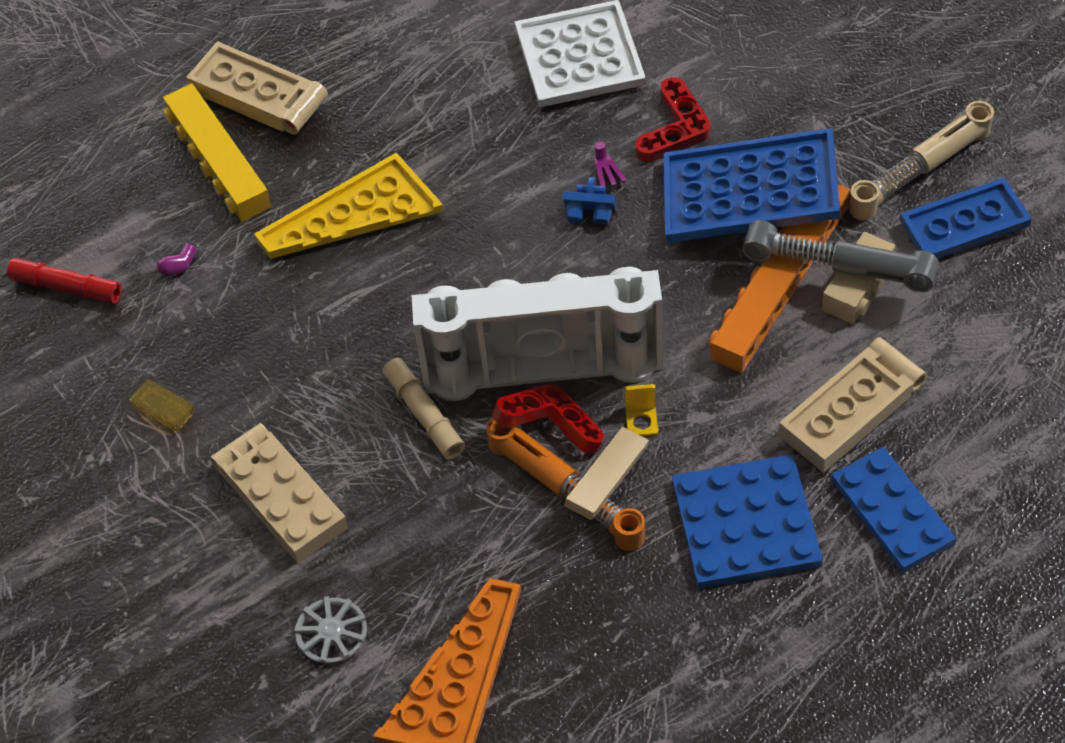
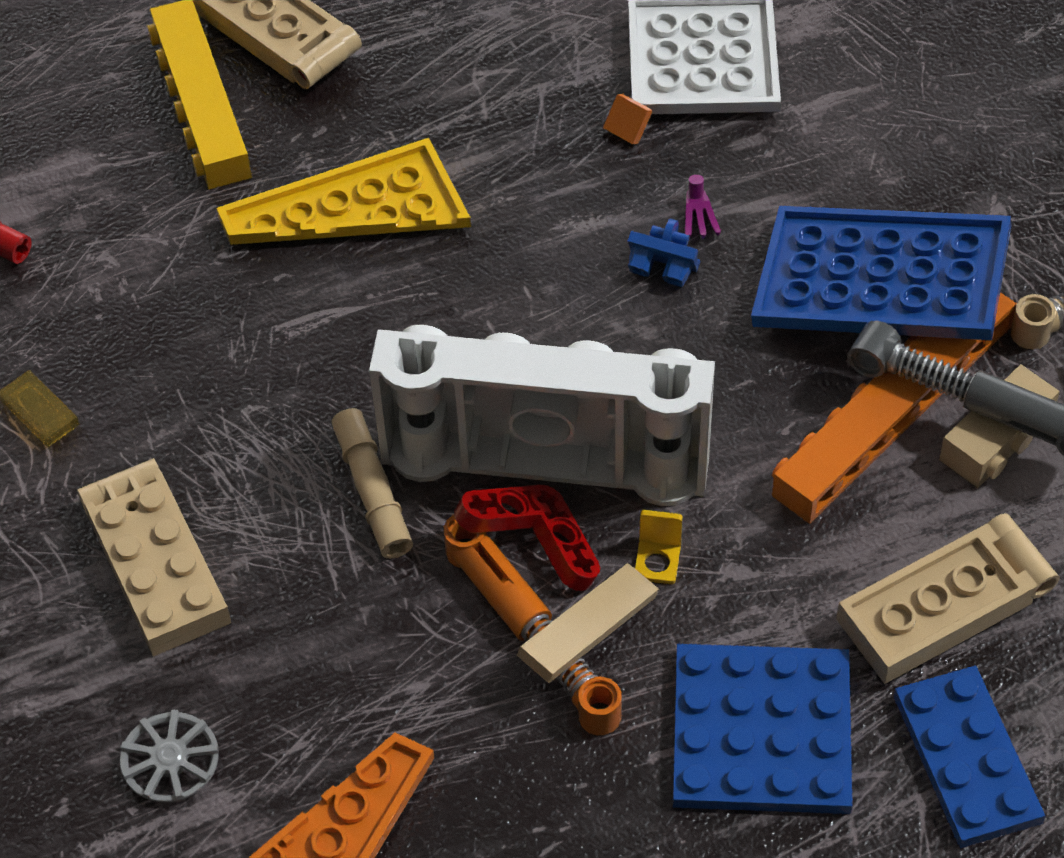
camera: 10 degrees right, 0 degrees up
magenta arm [157,244,197,275] -> none
red beam [635,77,710,162] -> none
none -> orange tile [603,94,653,144]

